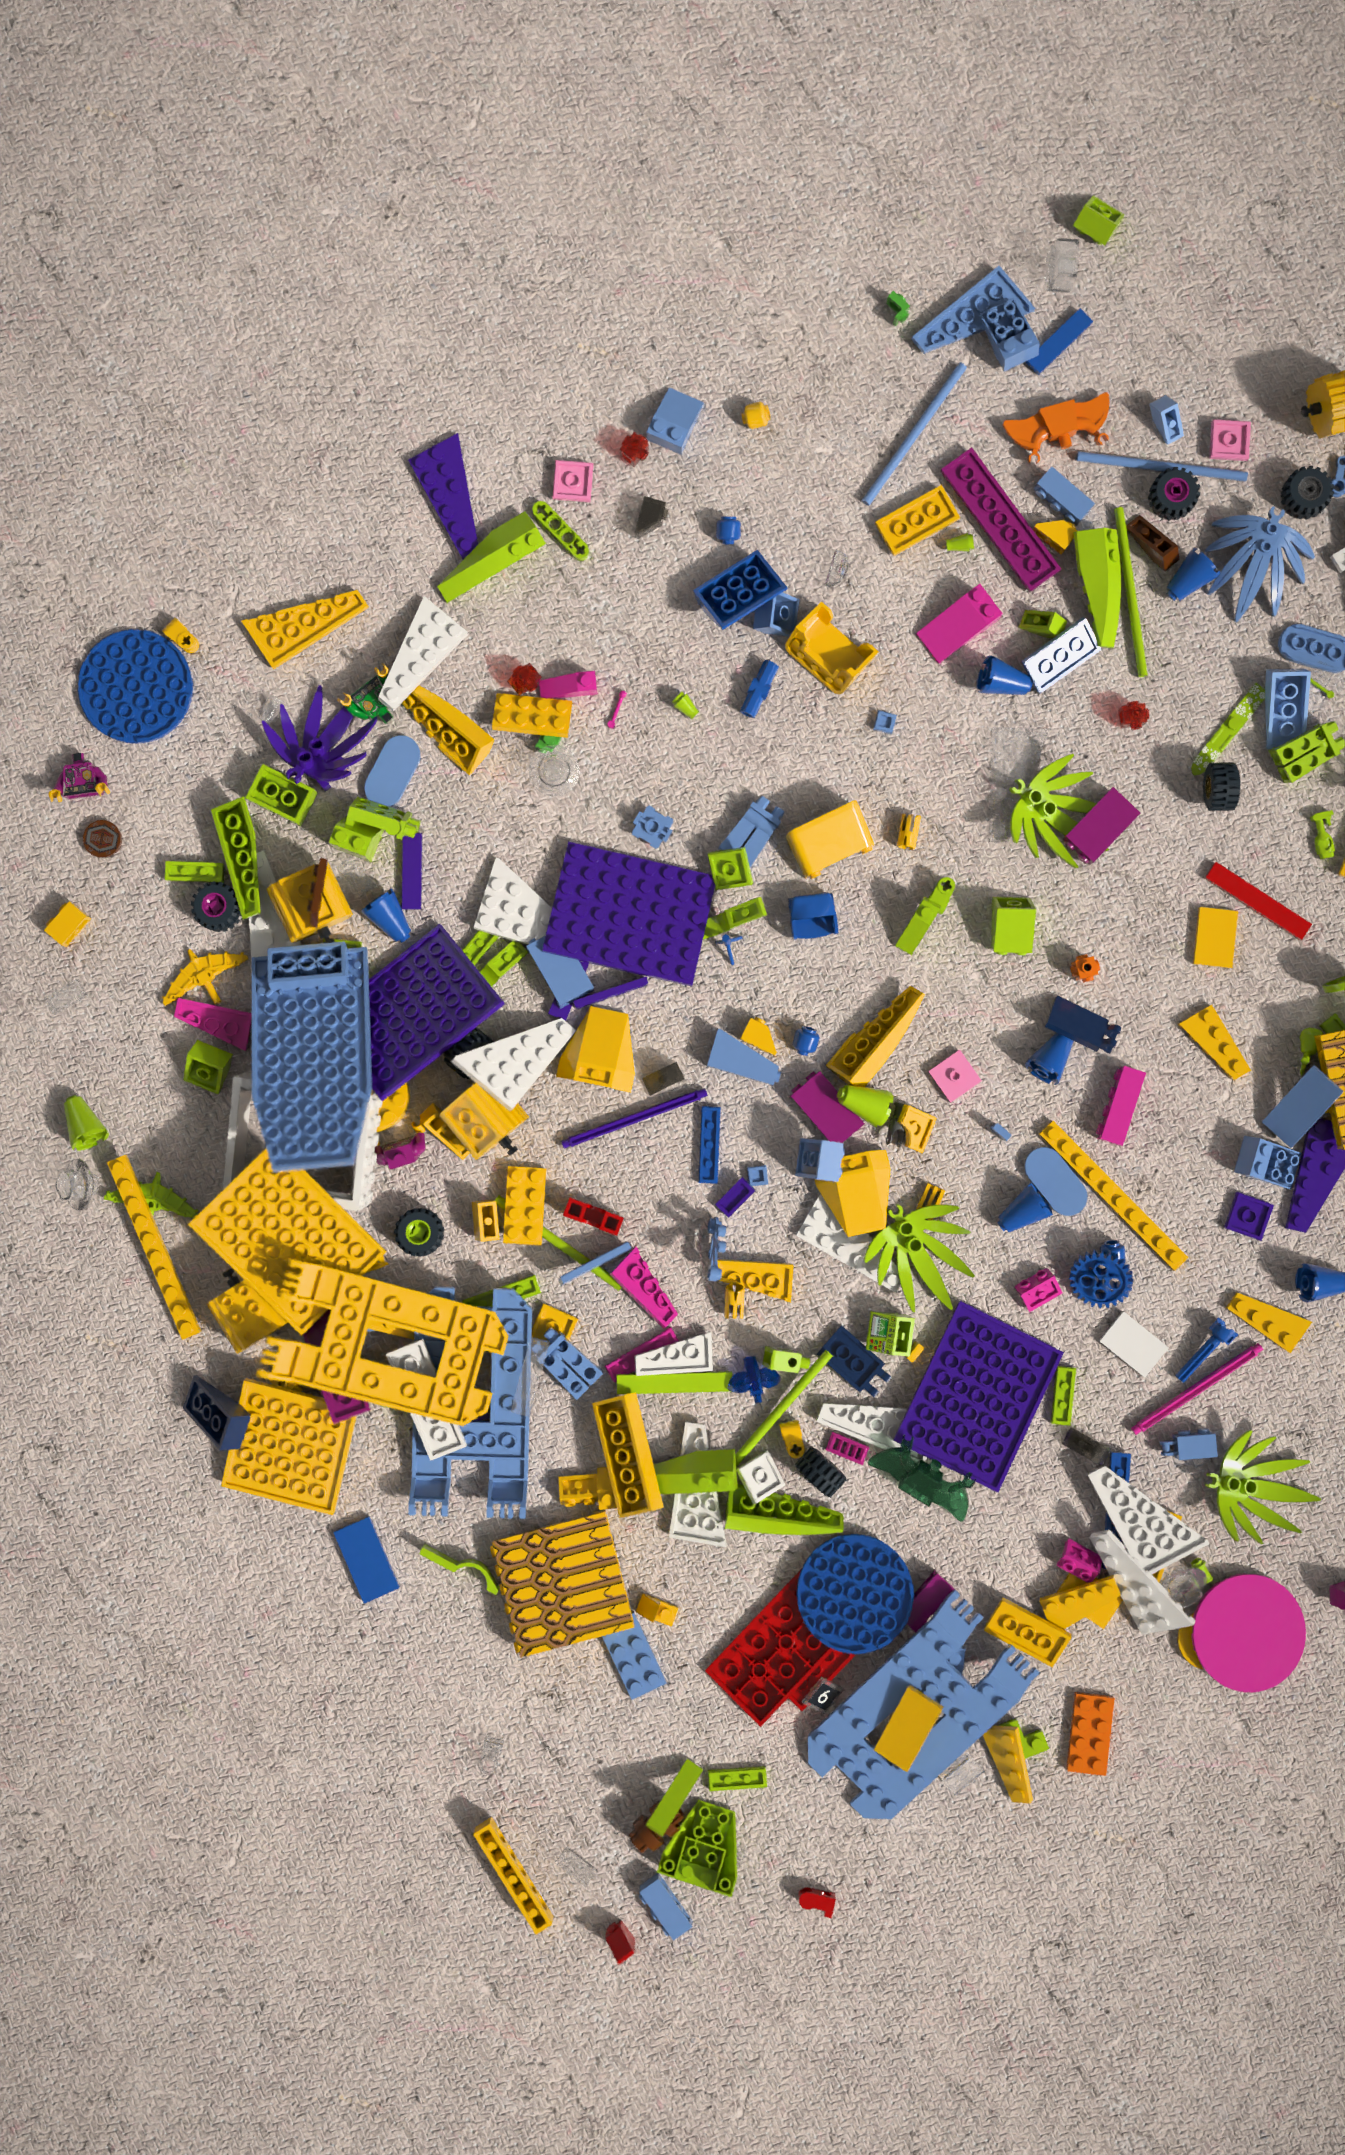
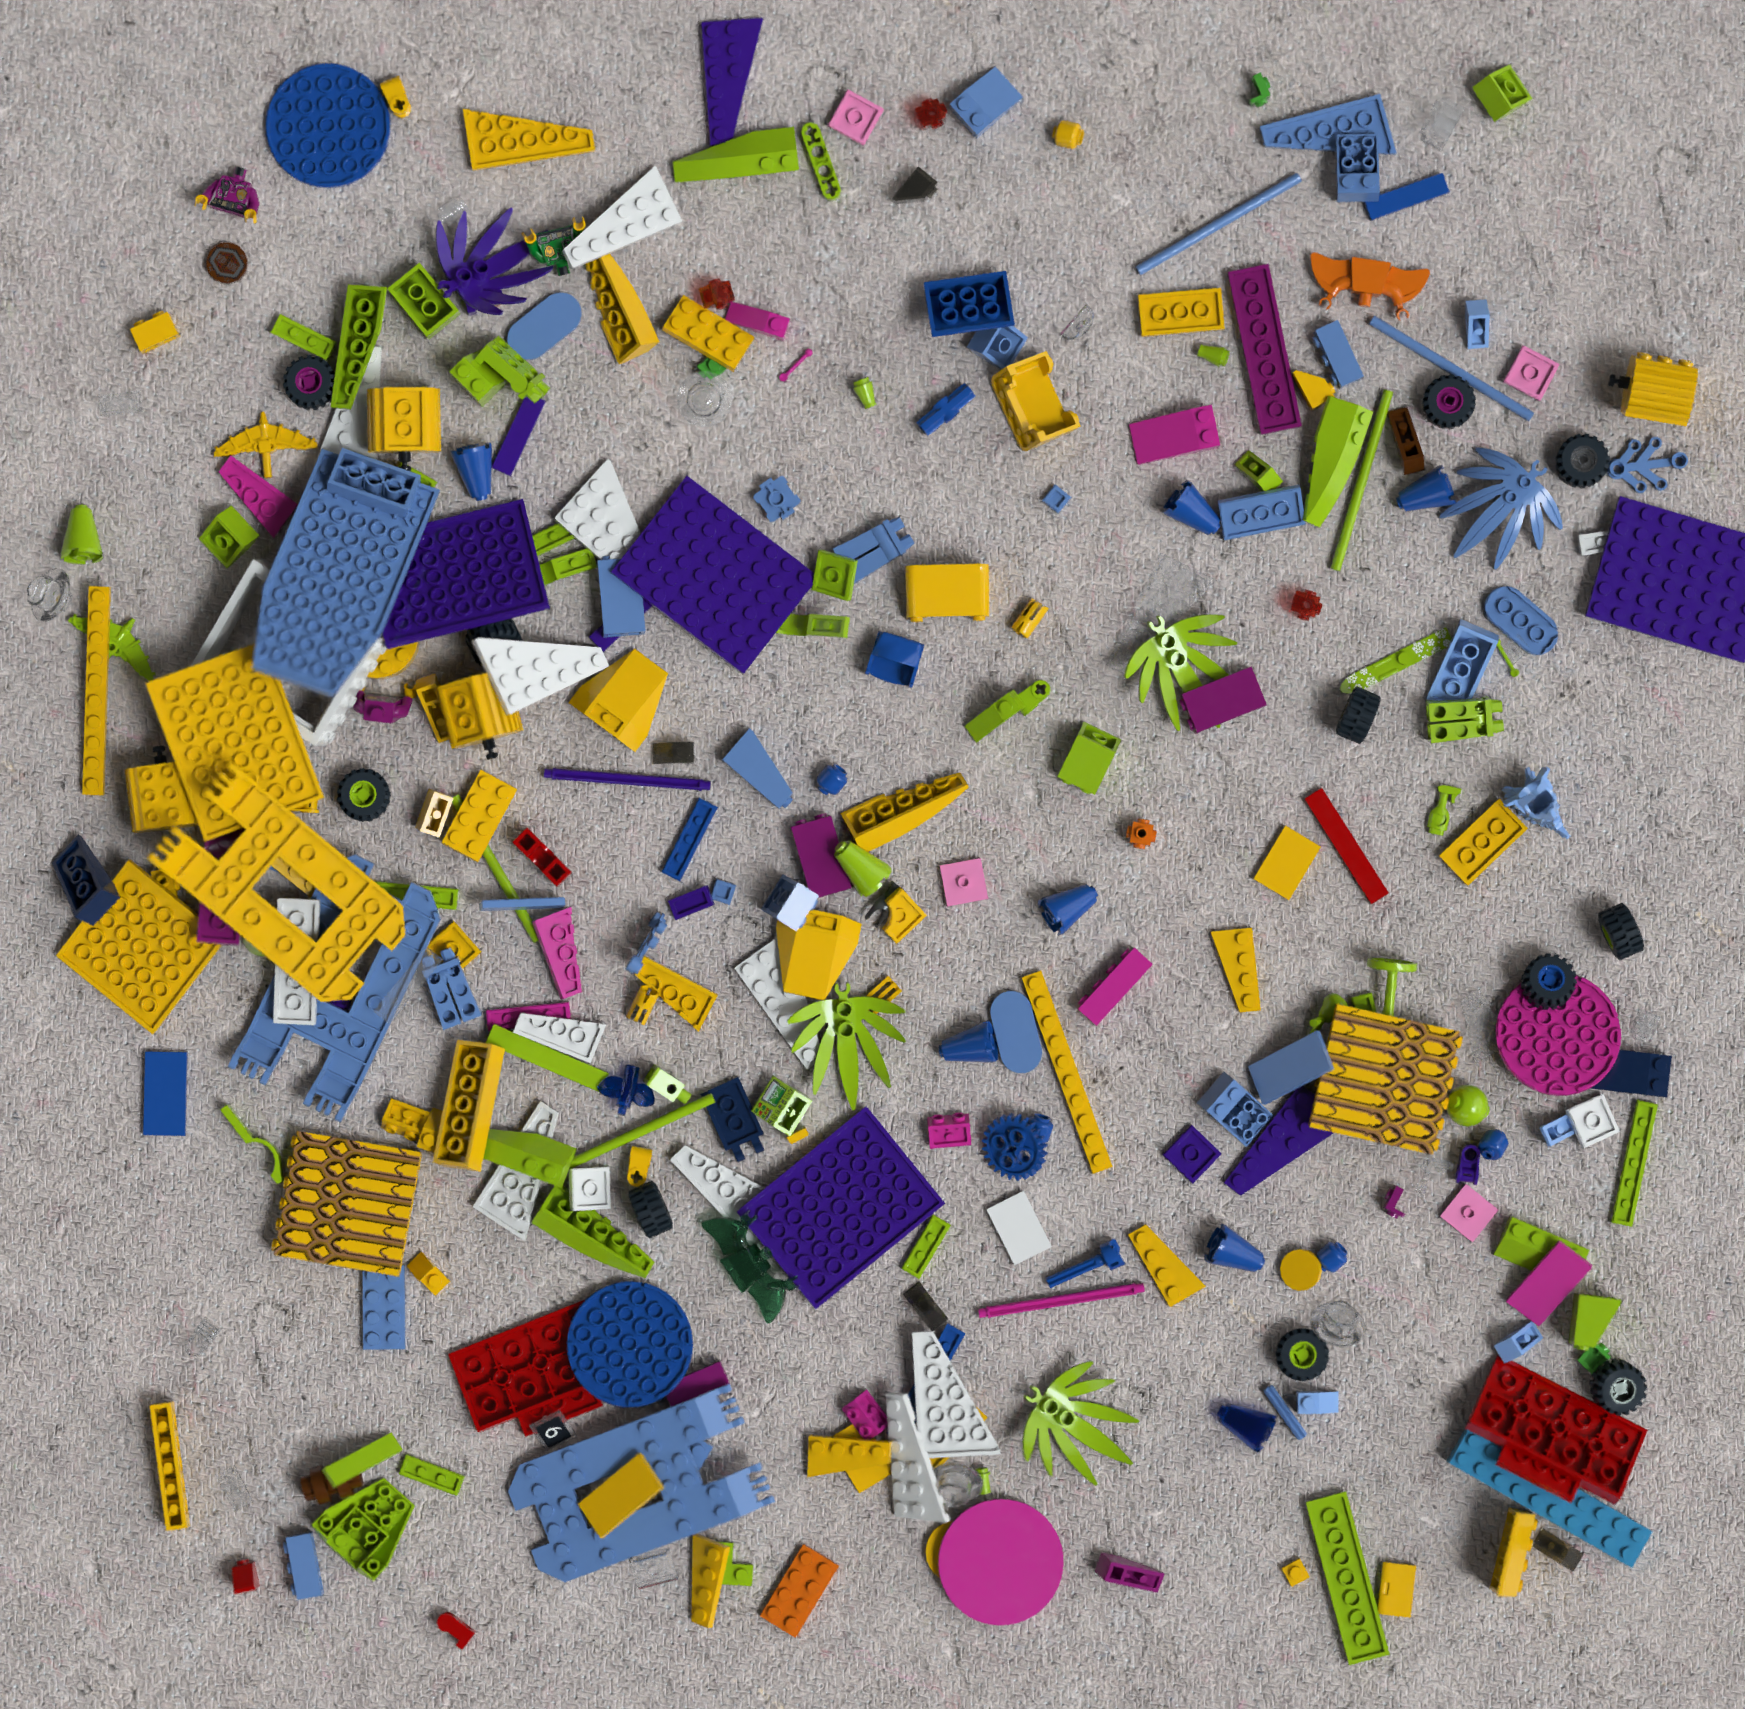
camera: 30 degrees right, 0 degrees up
reddish brown wing [307,858,328,928] -> none
clear tile [337,855,376,897] -> none
dark purple tile [573,977,648,1009] -> none
blue plant [715,934,742,965] -> none
blue head [716,517,741,544] -> none
yellow slope [740,1017,777,1056] -> none
dark pink slope [825,1432,869,1465] -> none
yellow plate [984,1597,1072,1668] -> none
medium blue tile [990,1123,1011,1141] -> none
dark blue tile [1045,995,1121,1054] -> none
medium blue brick [1160,1429,1218,1460] -> none

